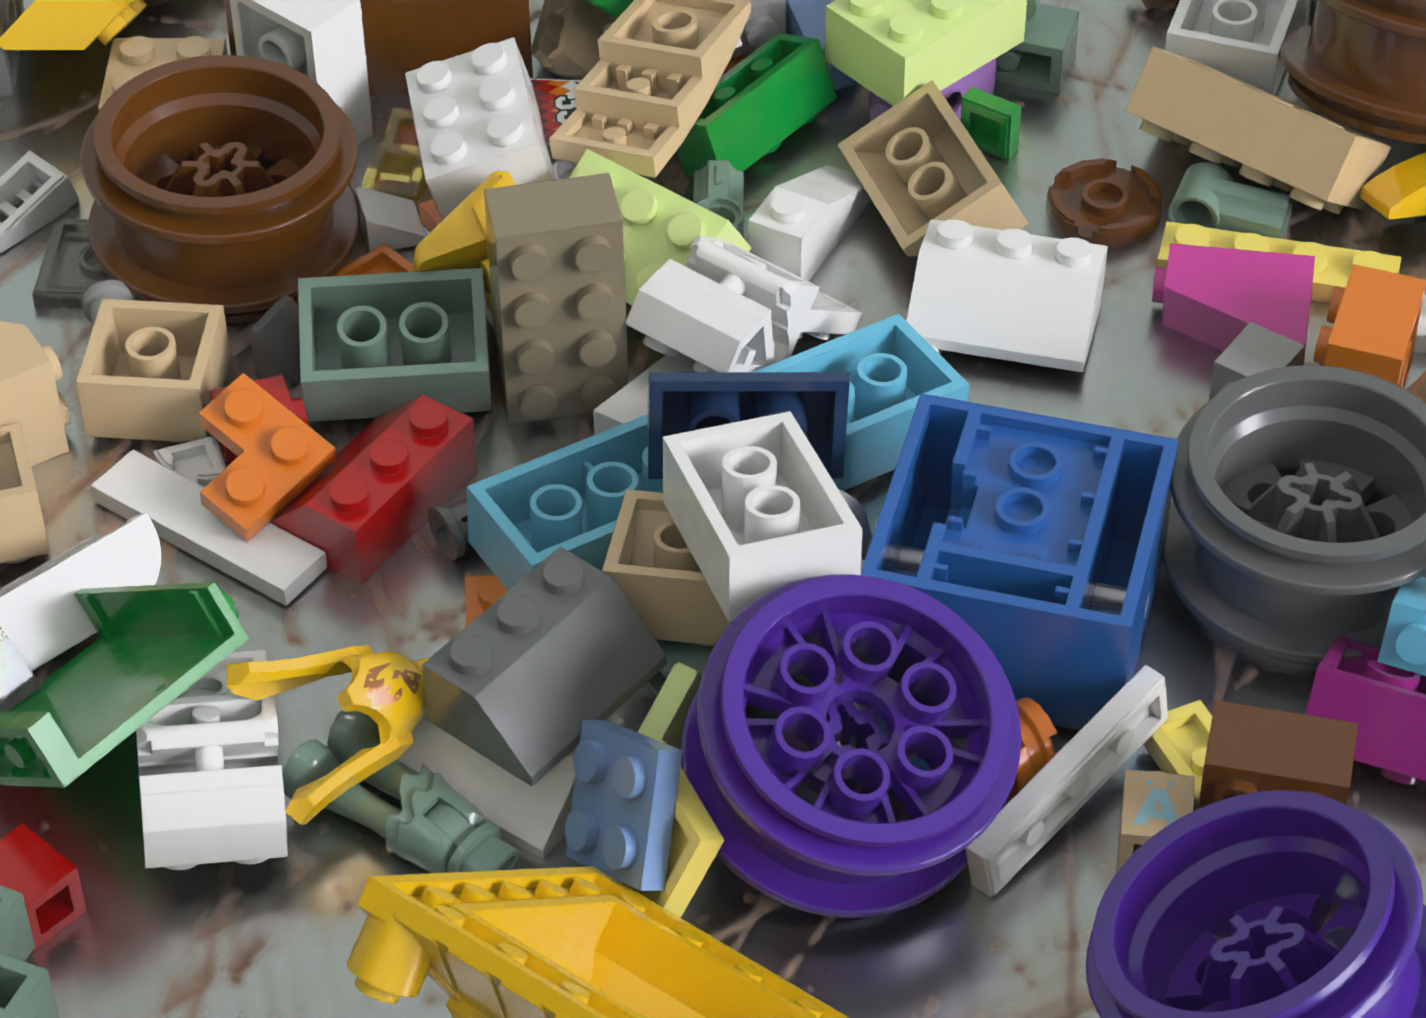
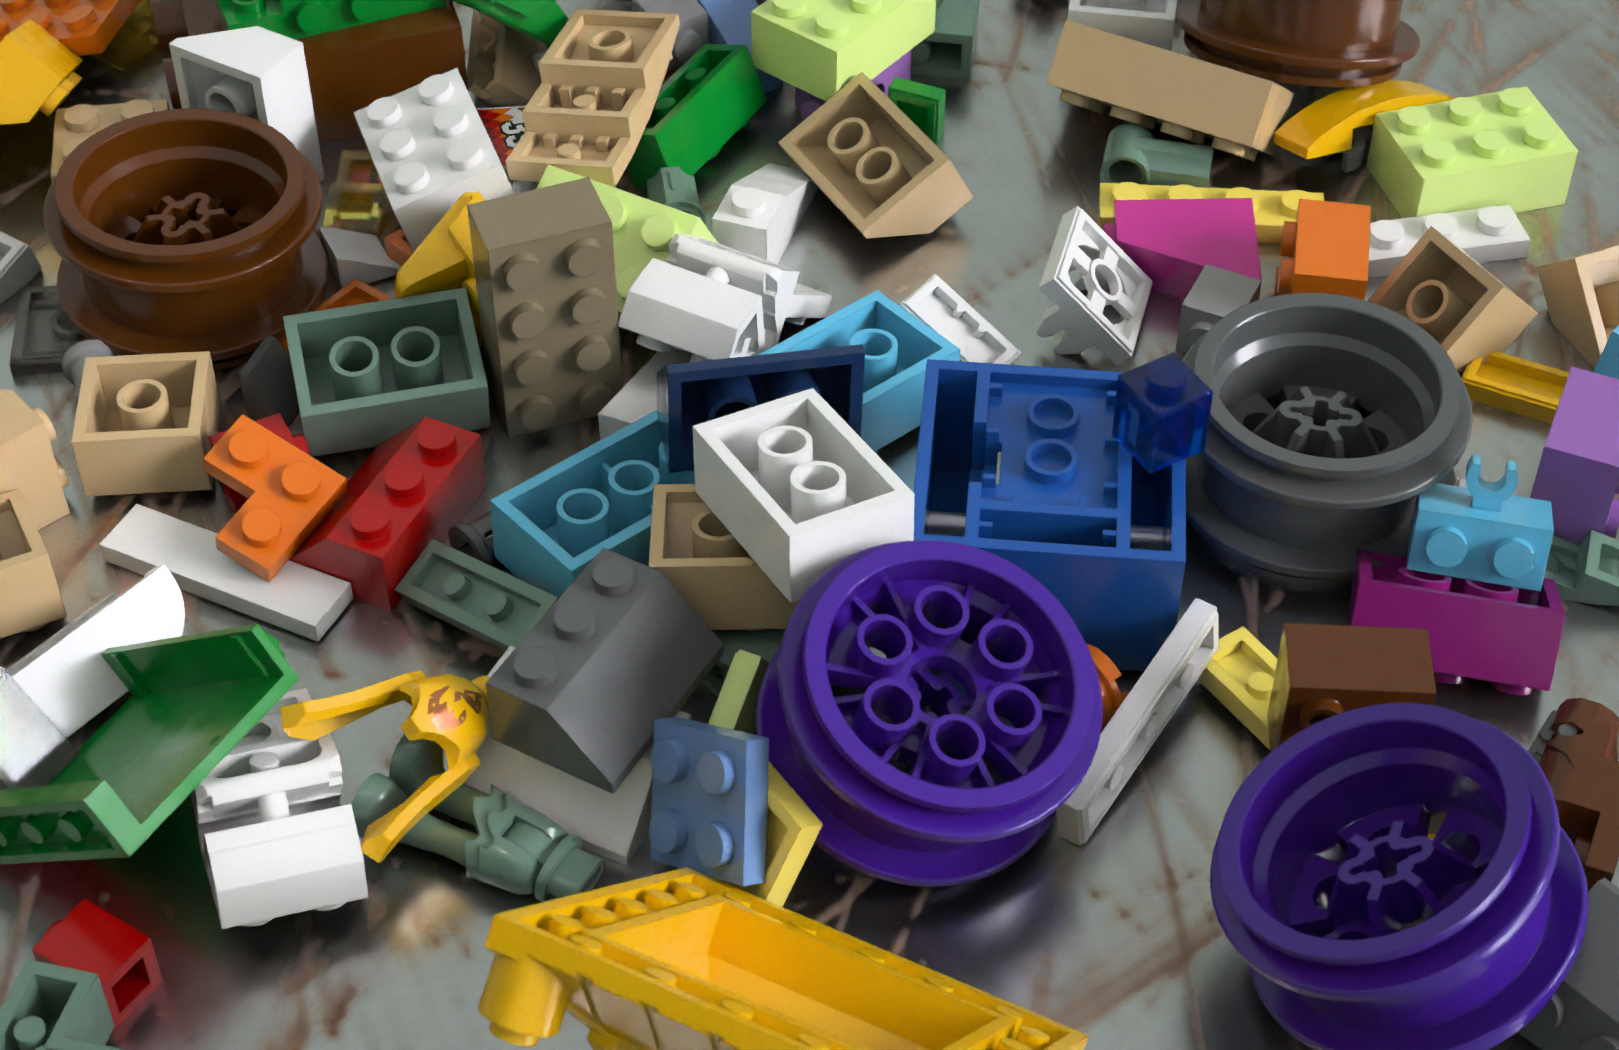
camera: 10 degrees left, 0 degrees up
white tile [153,436,226,487] -> none
white slope [906,219,1108,372] -> none
reddish brown tile [1046,158,1163,249] -> none
tan brick [1116,769,1195,874] -> none
none -> sand green plate [394,538,559,651]
none -> white plate [899,274,1021,365]
none -> white piece [1037,206,1153,365]
none -> clear blue brick [1112,352,1213,474]

